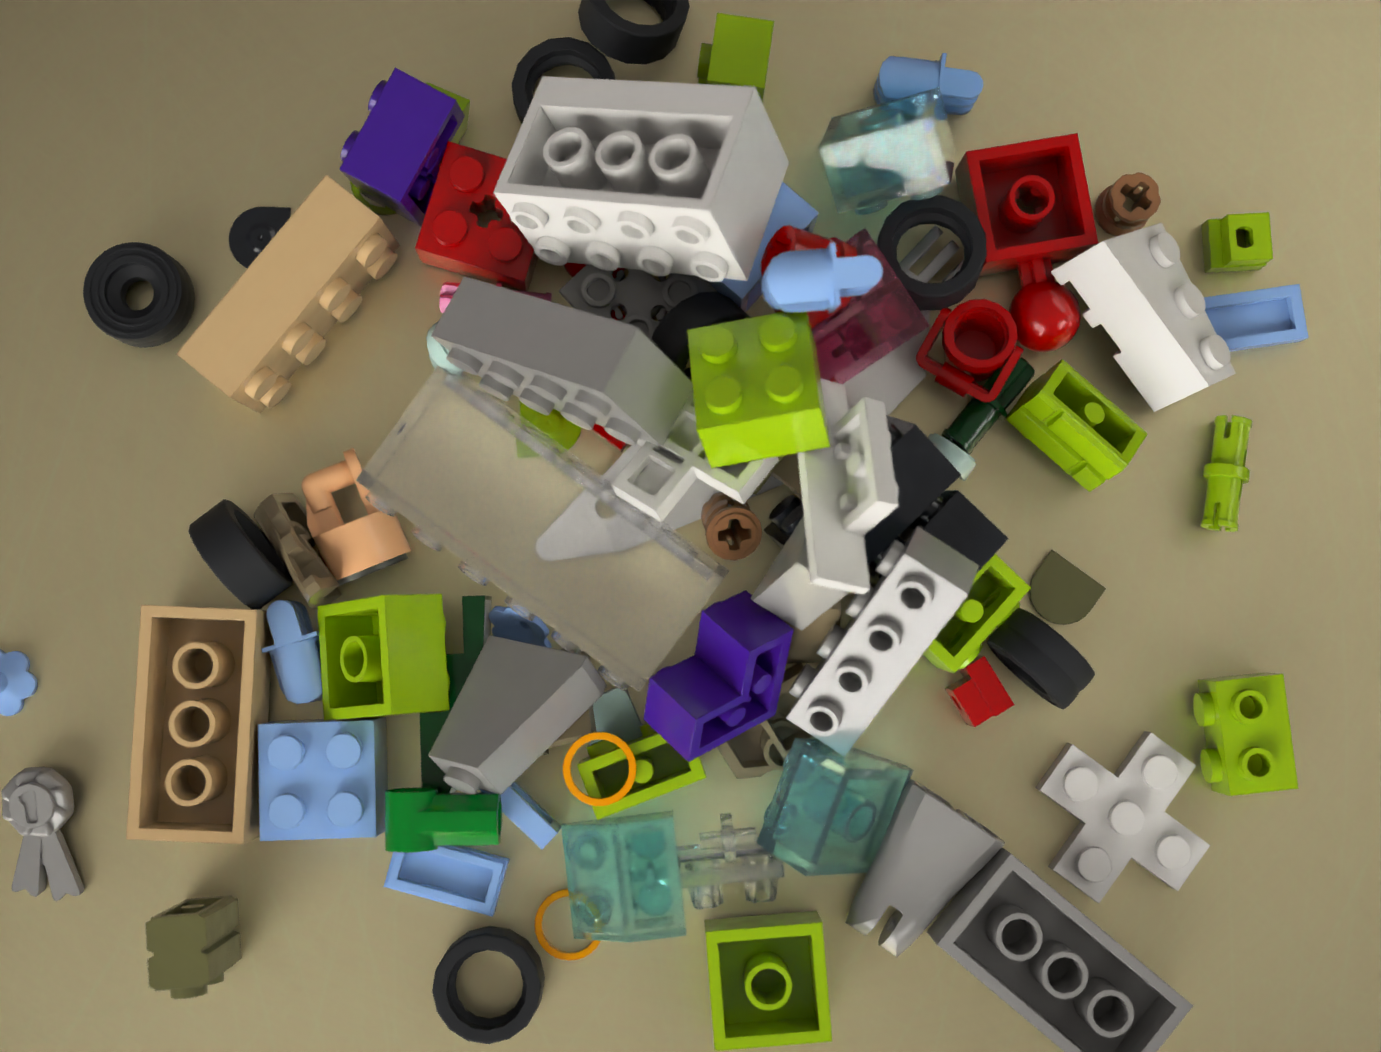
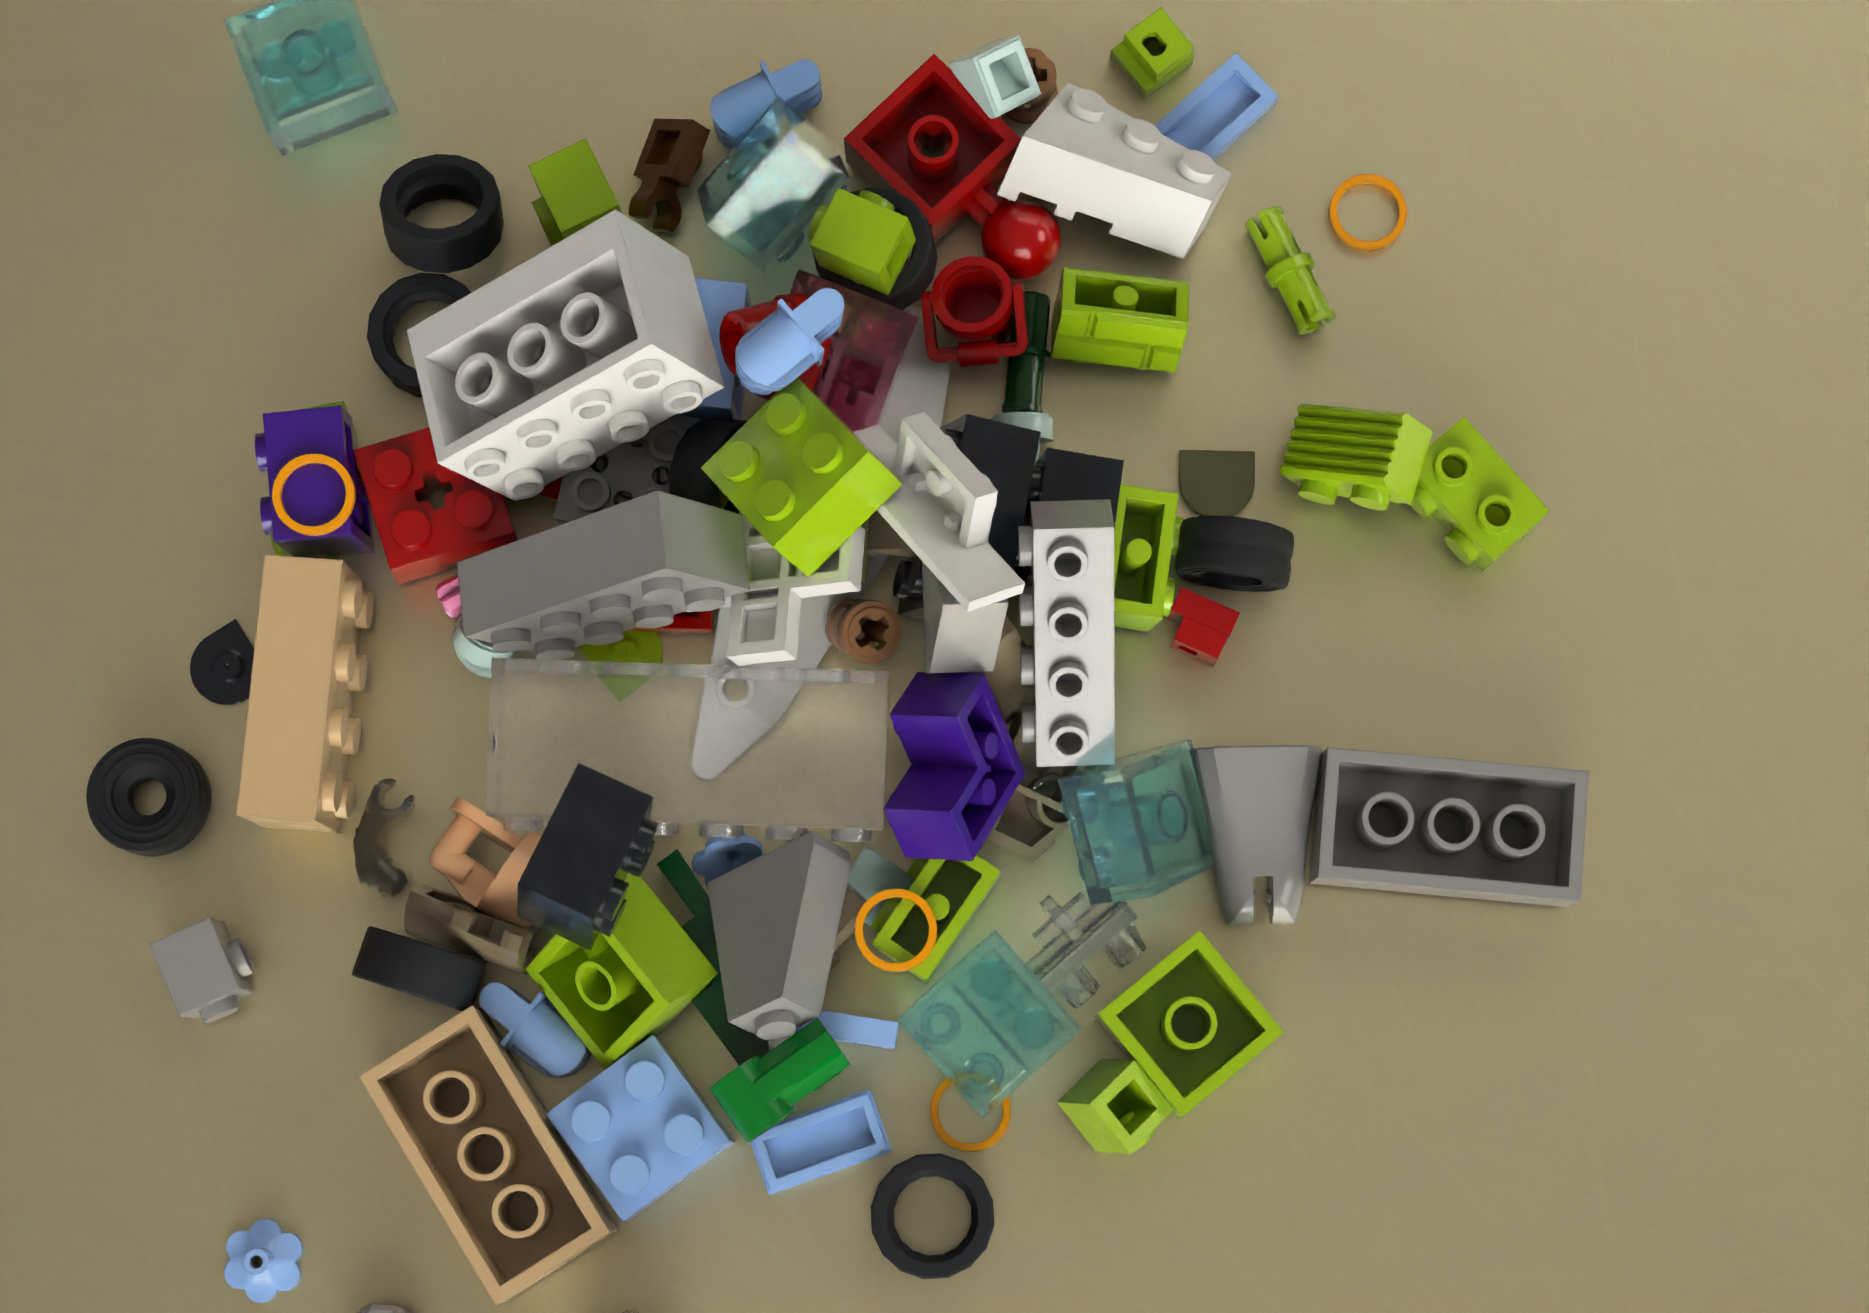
camera: 30 degrees left, 5 degrees down
white plate [1035,731,1210,903] -> none
none -> light grey brick [149,917,255,1024]
none -> light orange piece [272,454,356,536]
none -> clear smoke piece [353,778,415,898]
none -> black brick [517,763,659,951]
none -> reddish brown plate [629,118,711,233]
none -> lime brick [808,188,916,296]
none -> light aqua slope [949,35,1041,119]
none -> lime brick [1057,1059,1174,1154]
none -> lime brick [1279,404,1433,511]
none -> light orange piece [1328,174,1407,251]

